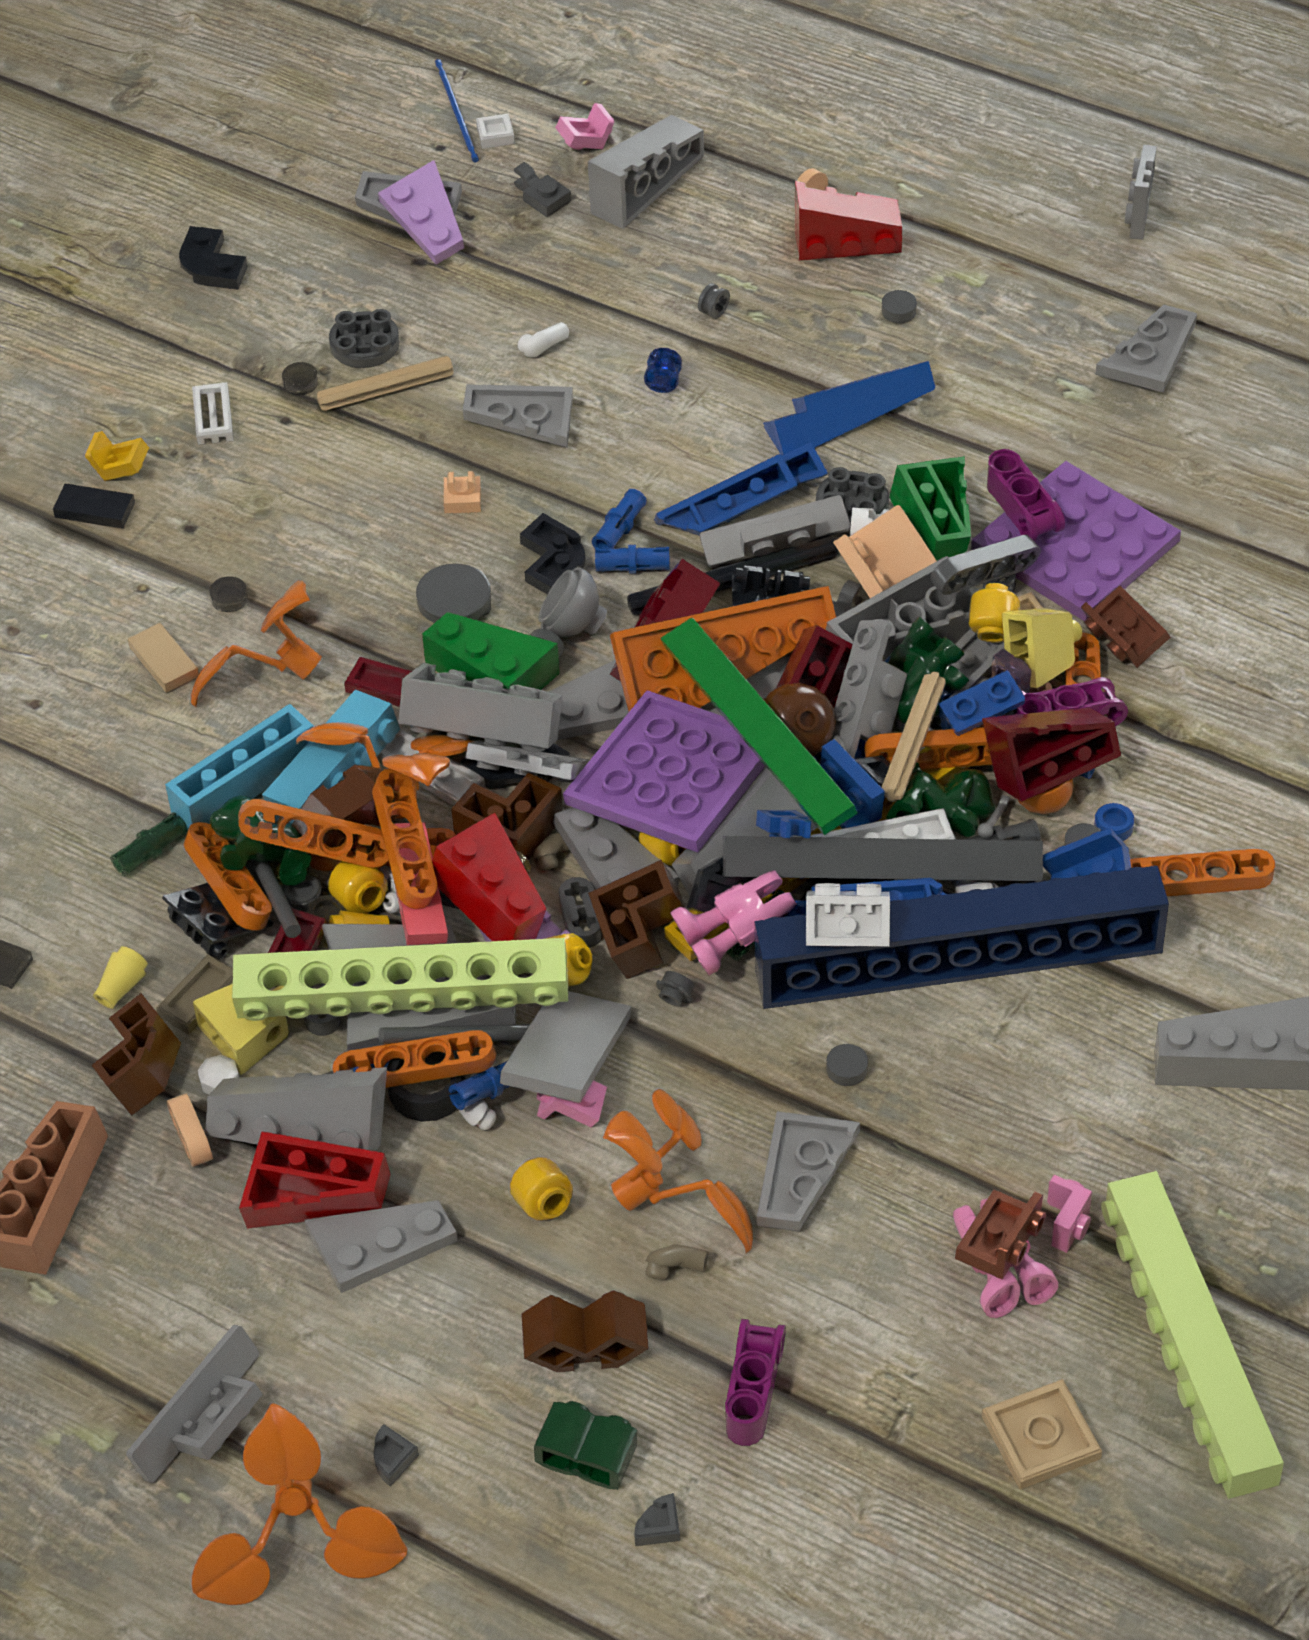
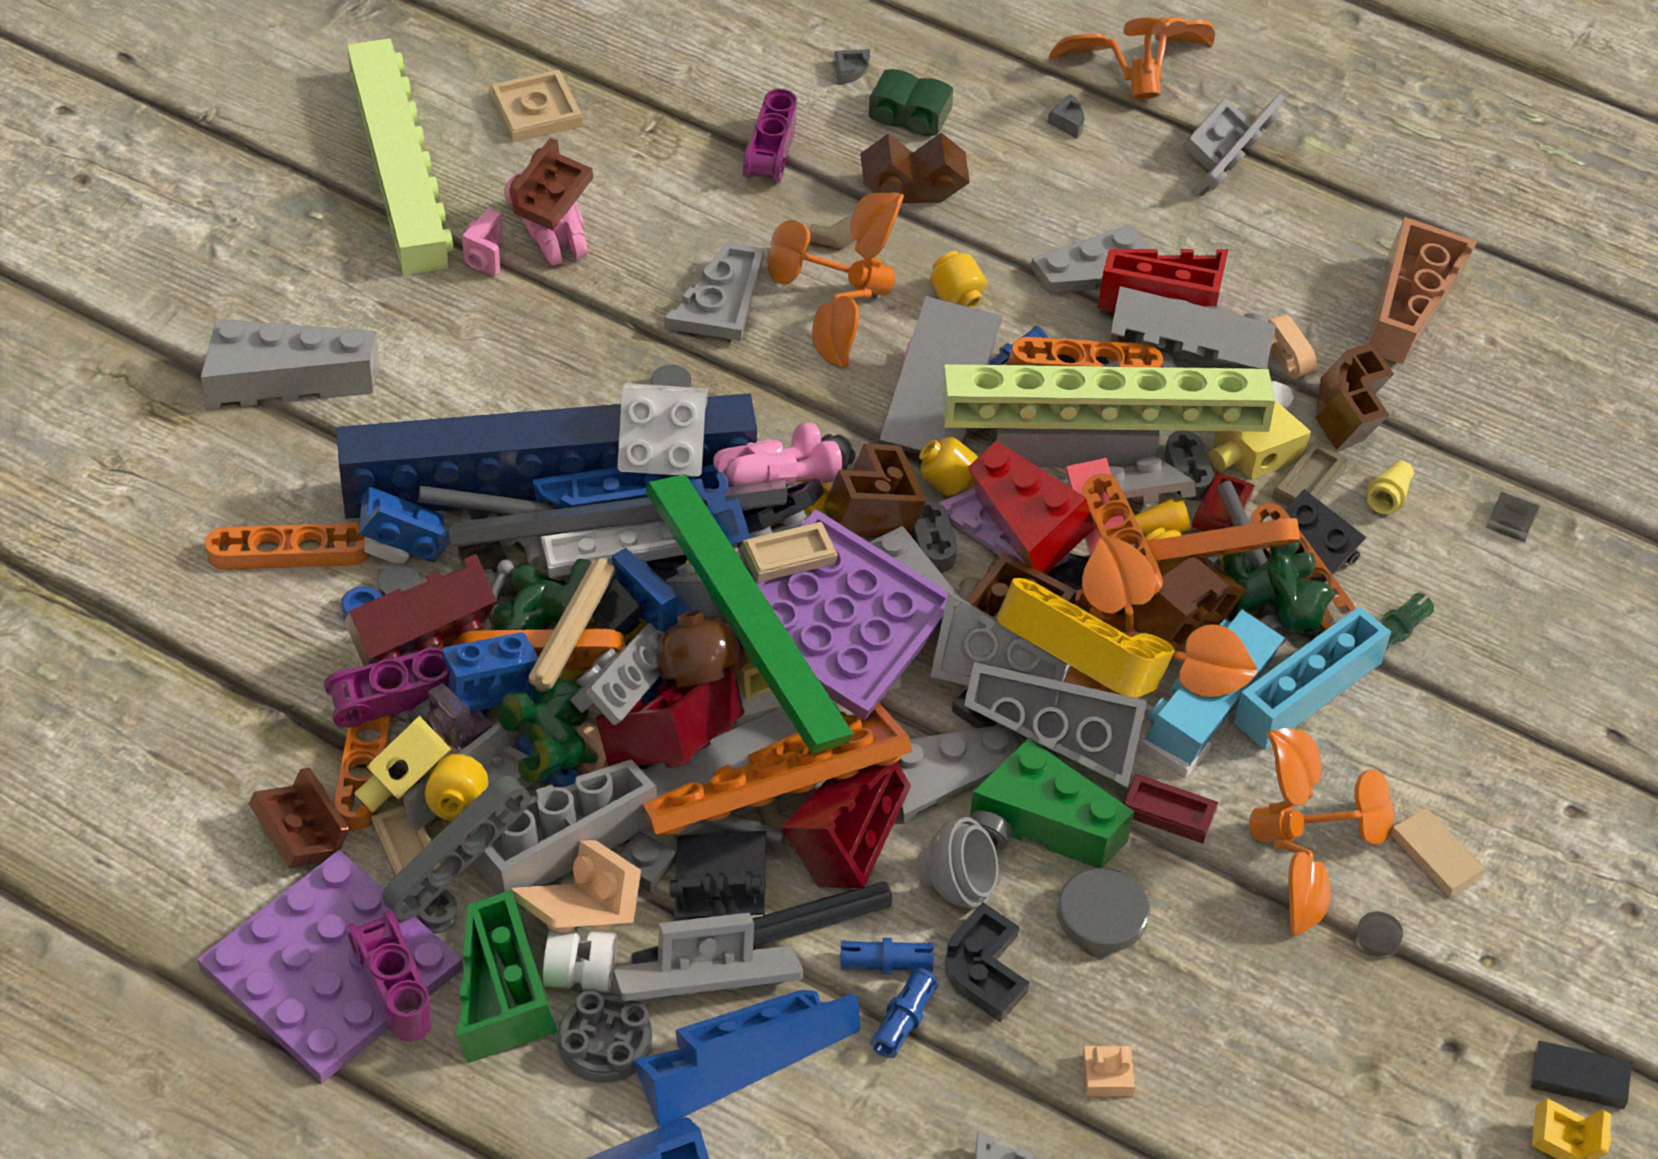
camera: 175 degrees right, 0 degrees up
none -> tan tile [741,522,838,583]
none -> yellow beam [996,578,1175,698]

